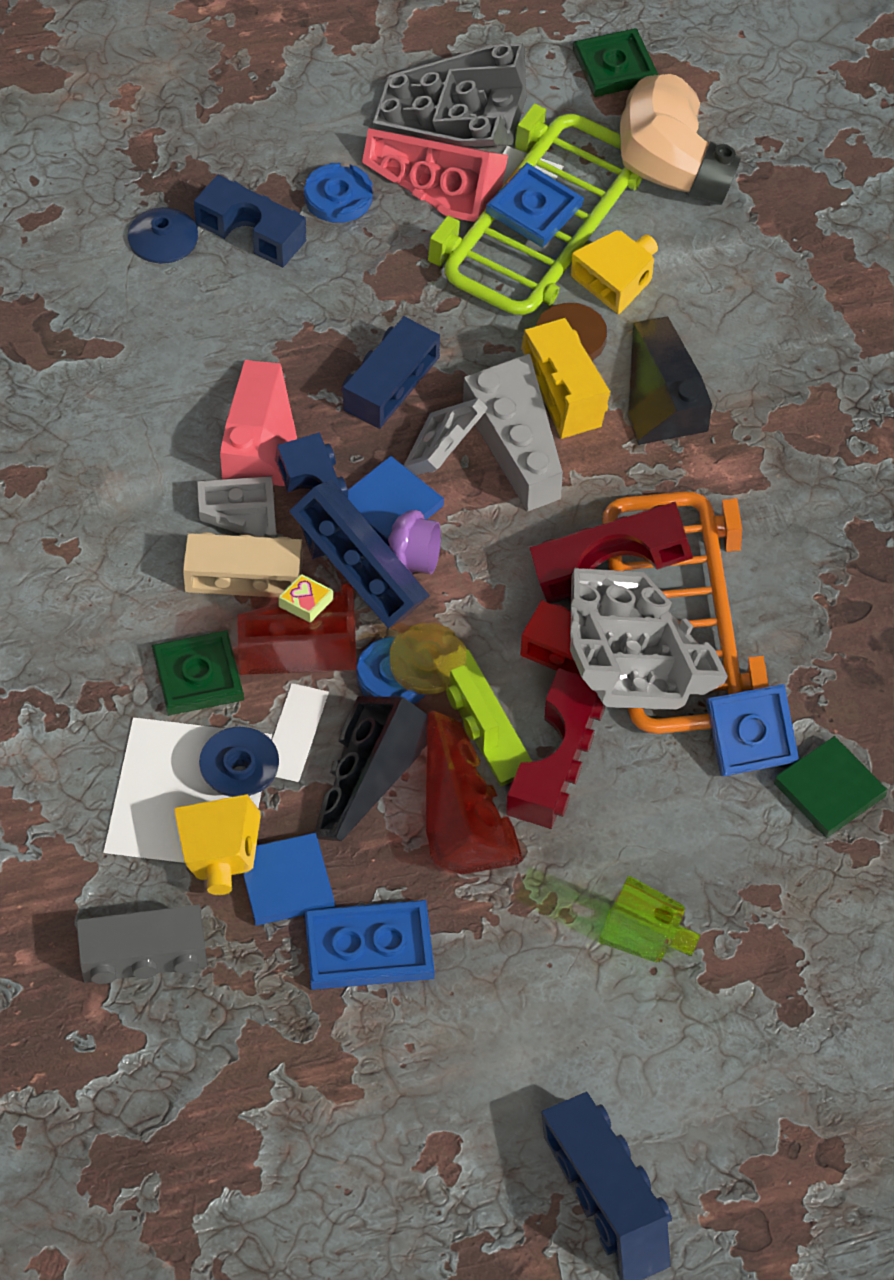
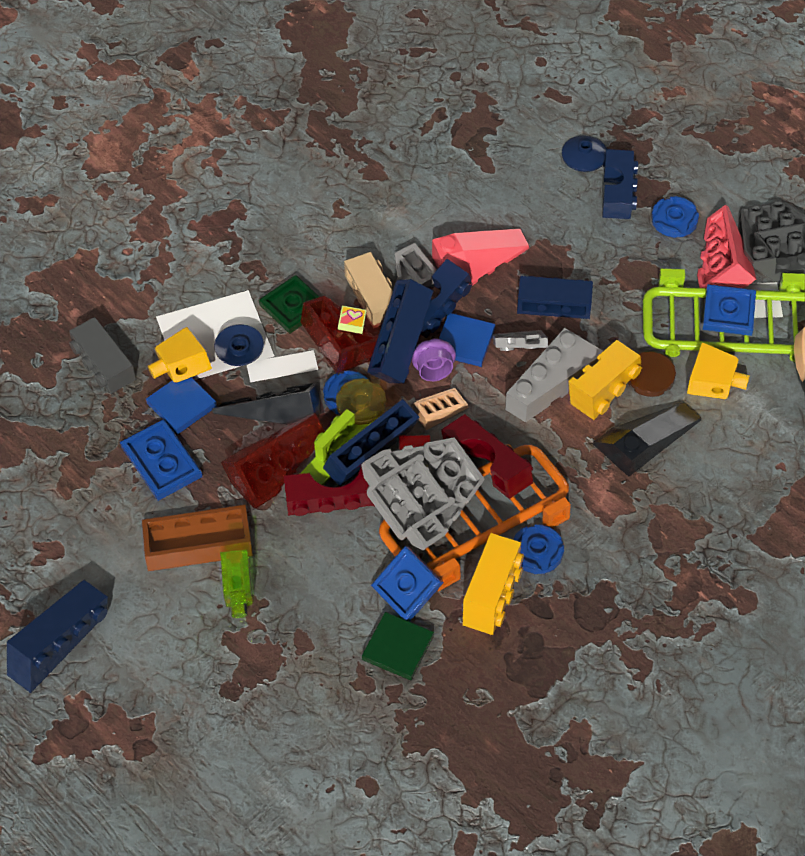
camera: 65 degrees right, 0 degrees up
none -> dark orange slope [142,505,253,571]
none -> dark blue brick [323,399,420,486]
none -> light nougat slope [413,388,468,430]
none -> yellow brick [463,533,524,635]
none -> blue tile [513,524,564,574]

